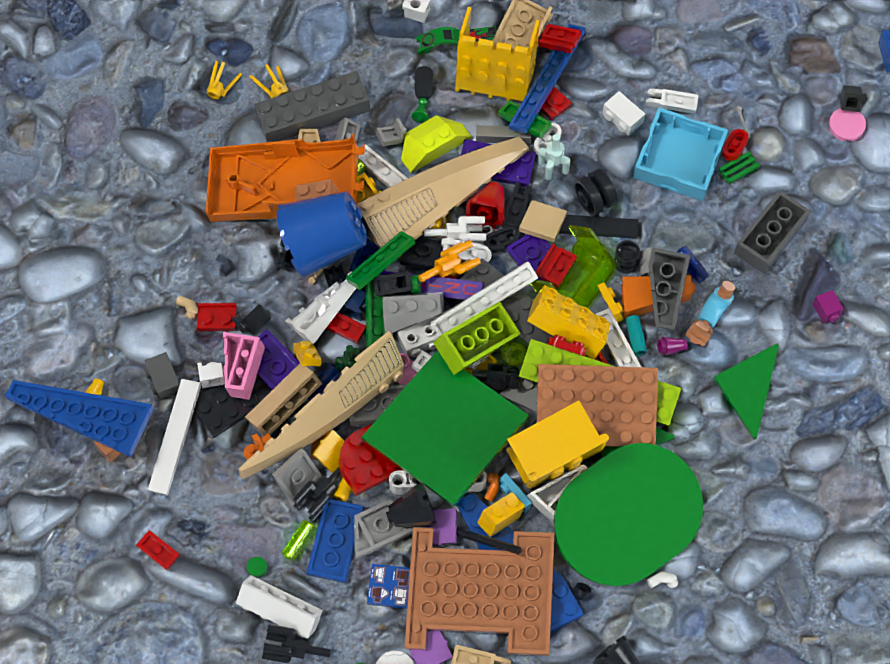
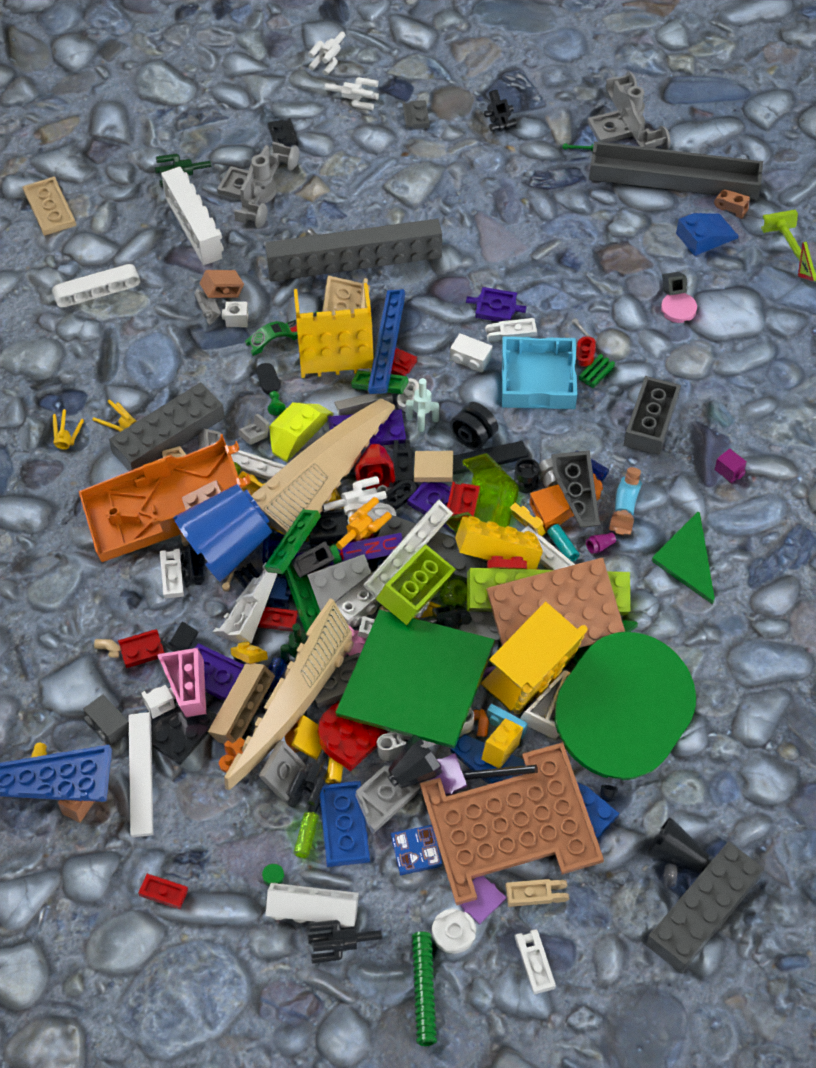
camera: 20 degrees left, 10 degrees down
red plate [538,24,582,54] -> none
white arm [647,572,678,588] -> none
none -> white plate [160,548,184,599]
none -> dark purple plate [466,287,527,322]

